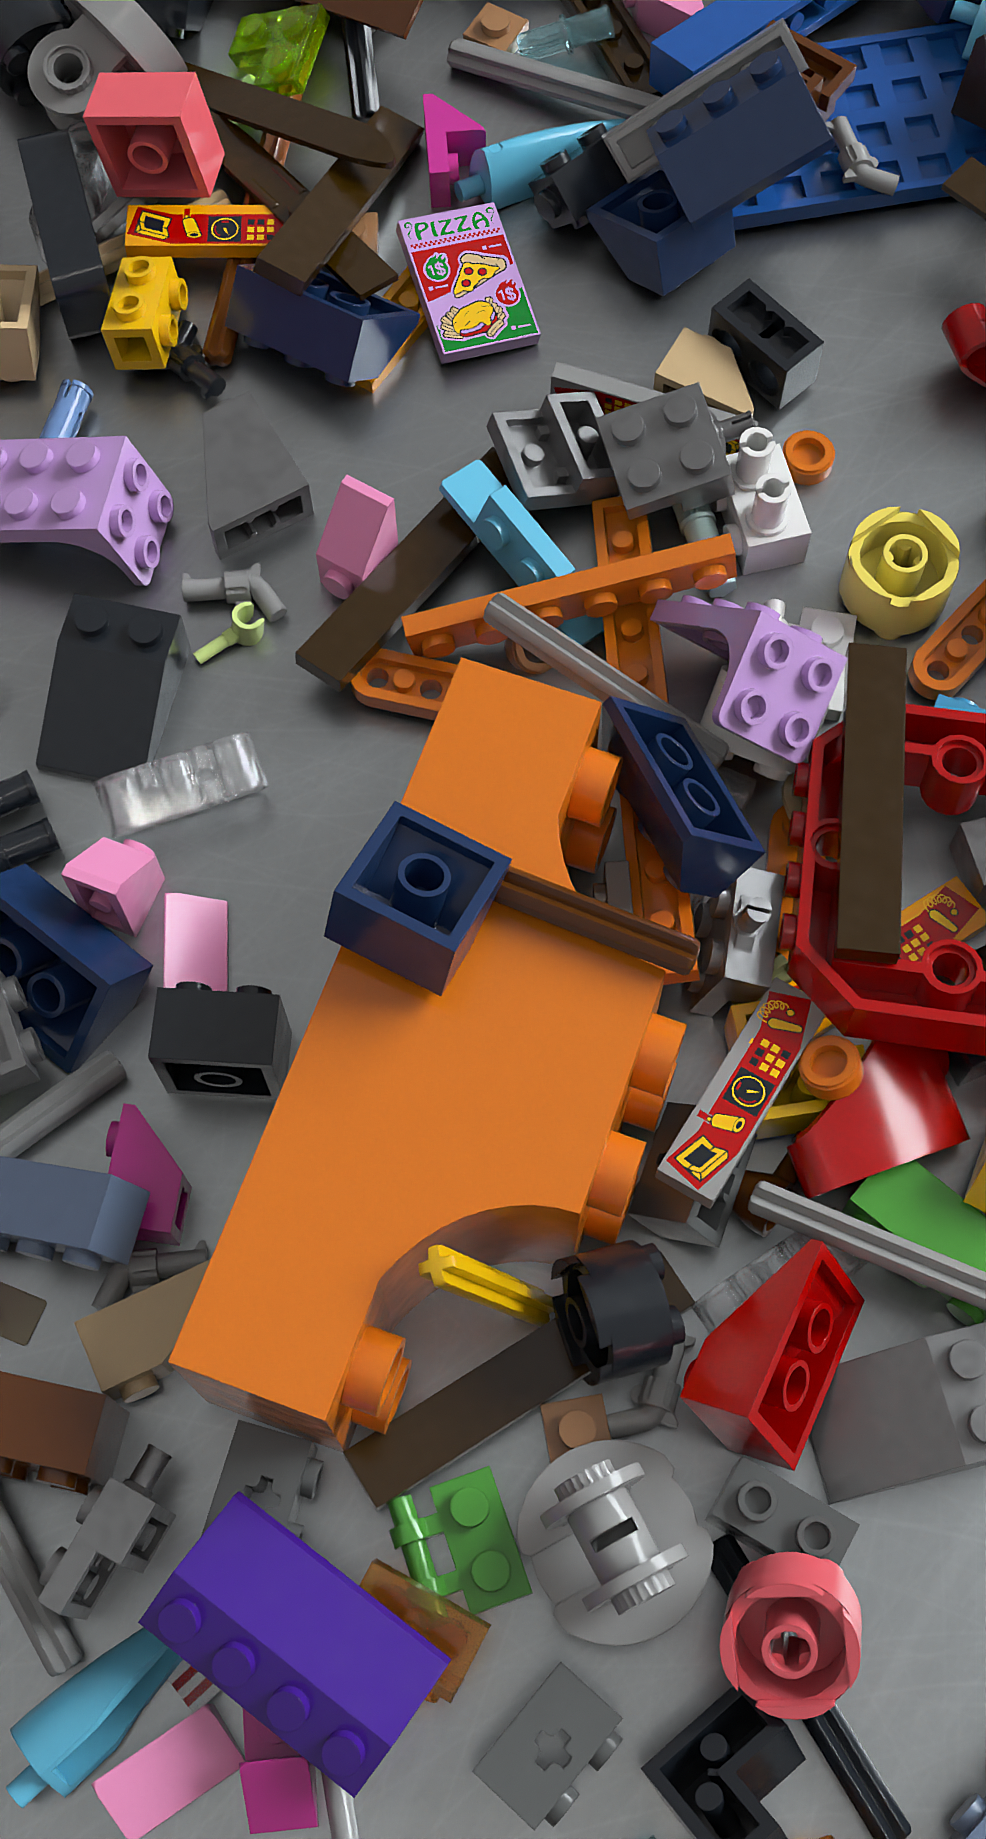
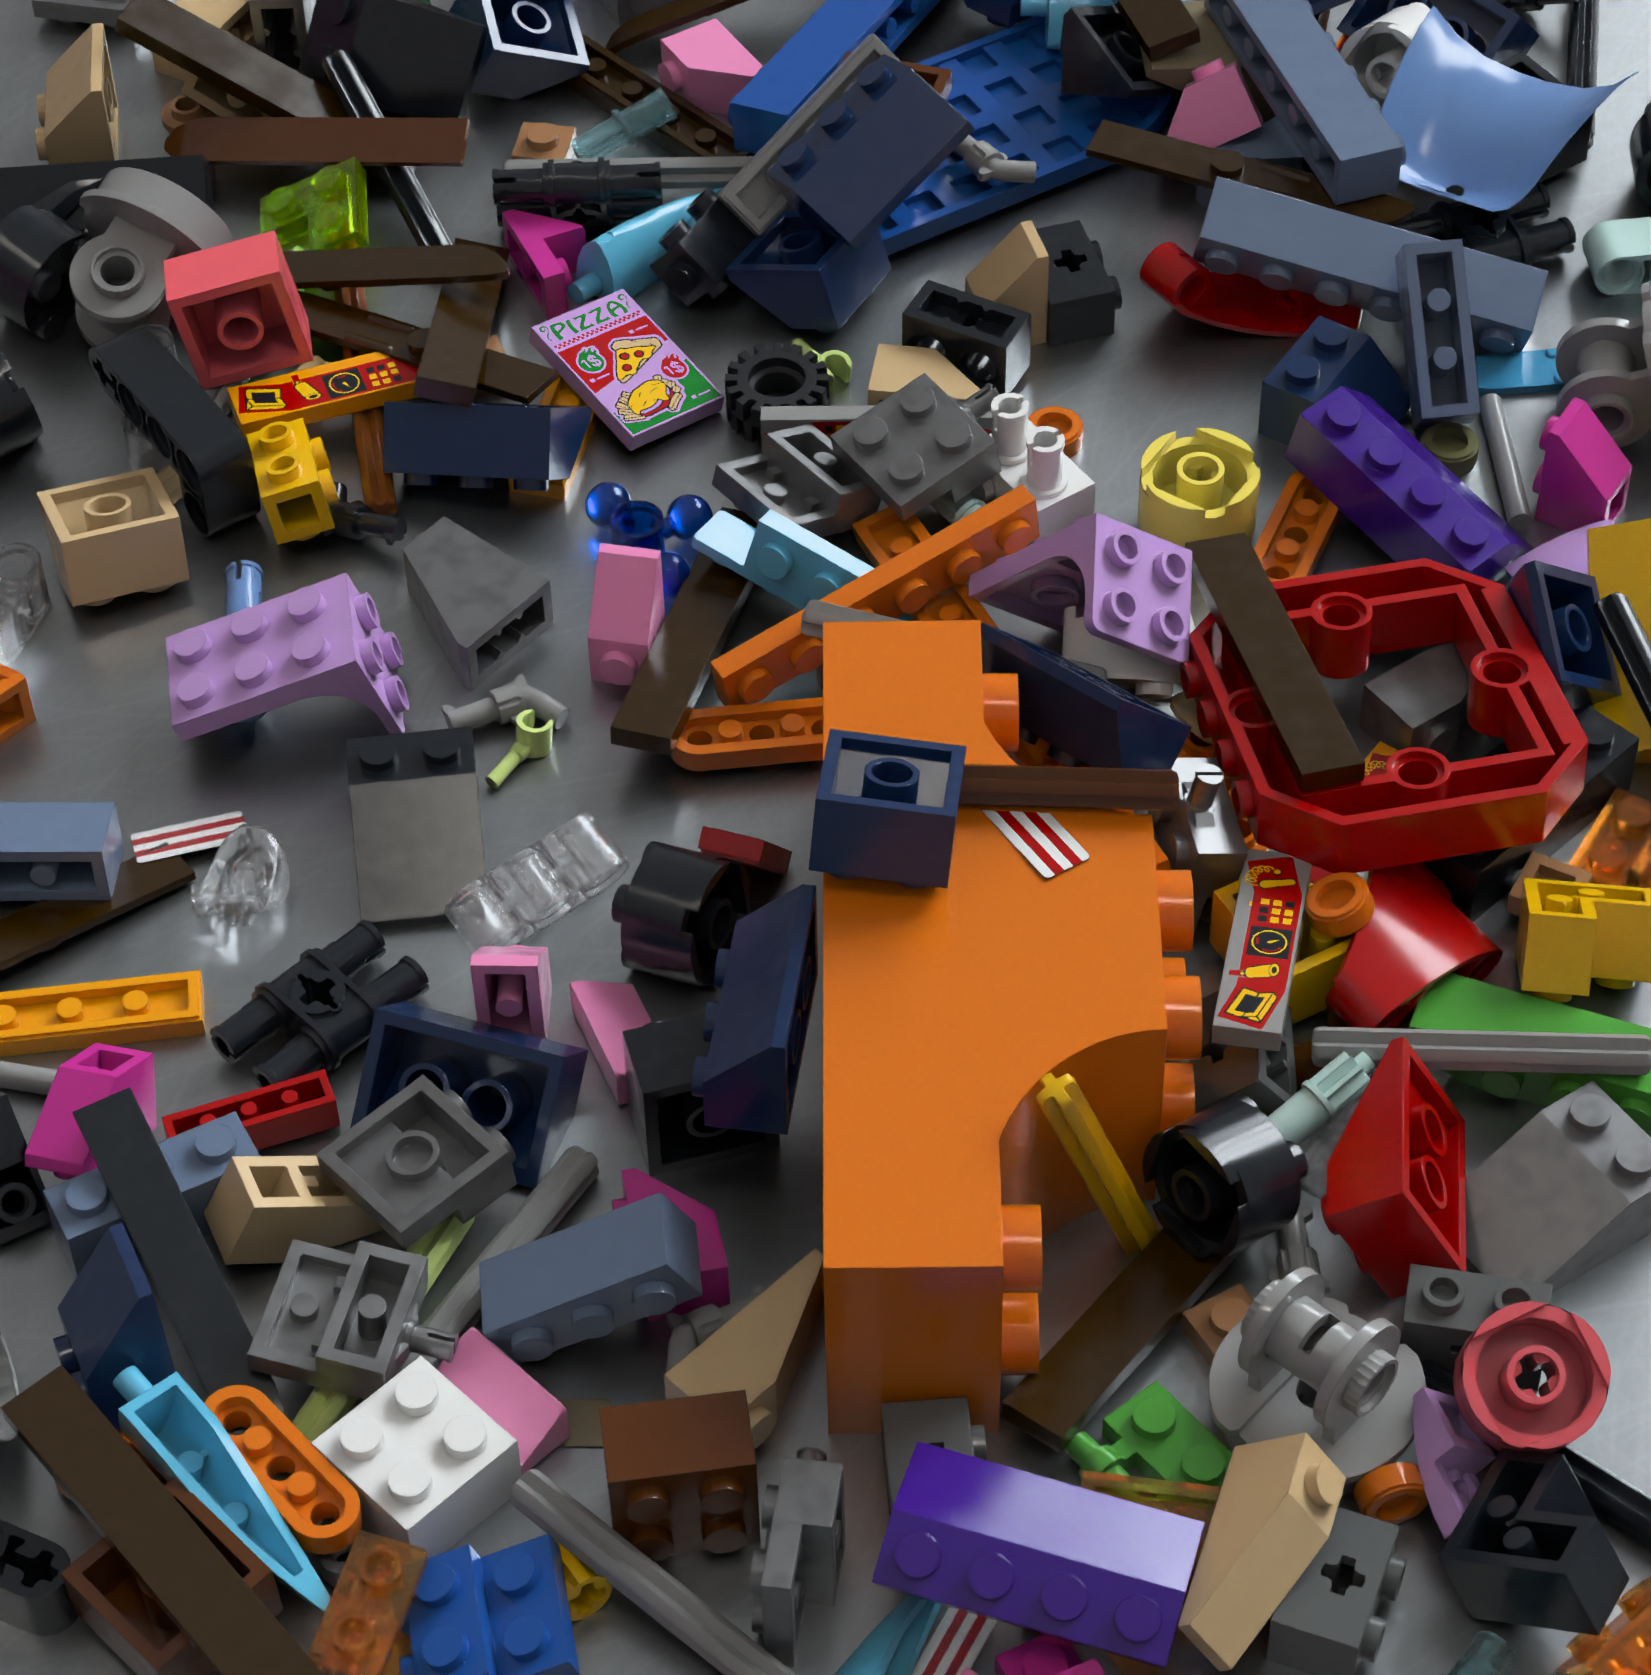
camera: 20 degrees left, 20 degrees down
none -> black pin [492,157,663,230]
none -> clear blue piece [585,482,713,600]
none -> black brick [611,841,751,986]
none -> dark blue slope [692,884,818,1135]
none -> red tile [697,826,792,875]
none -> black tyre [725,342,829,443]
none -> yellowish green hand [791,338,852,392]
none -> tan slope [965,220,1049,346]
none -> sticker [982,810,1090,878]
none -> black brick [1036,220,1122,347]
none -> tan slope [1177,1433,1346,1672]
none -> light aqua piece [1268,1051,1375,1145]
none -> orange tile [1353,1462,1428,1525]
none -> lavender slope [1413,1387,1496,1540]

